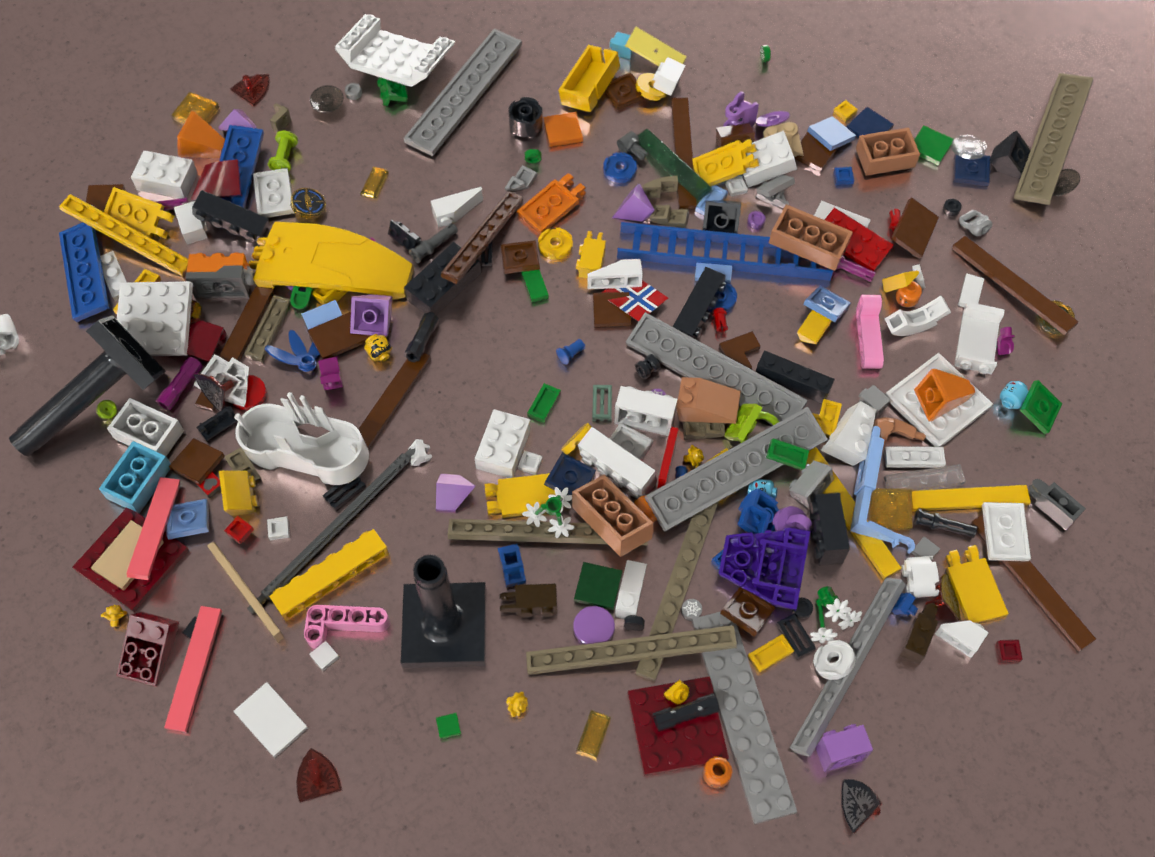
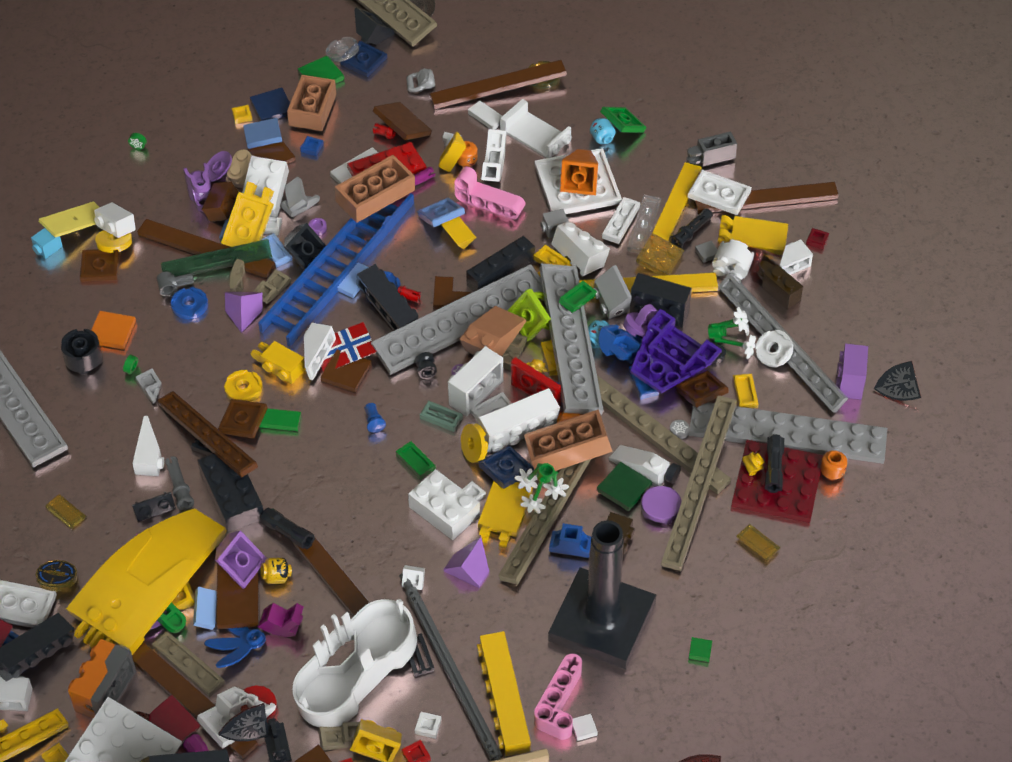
camera: 65 degrees left, 10 degrees down
yellow plant [506,692,528,717] -> none
orange tile [517,173,586,234] -> none
yellow piece [558,45,620,112] -> none
black tile [776,613,816,659] -> none
light blue hinge [850,426,915,554] -> none
nougat animal [873,417,926,452] -> none
blue tile [891,593,918,616] -> none
black tile [943,199,962,216] -> none
magenta piece [997,327,1015,355] -> none

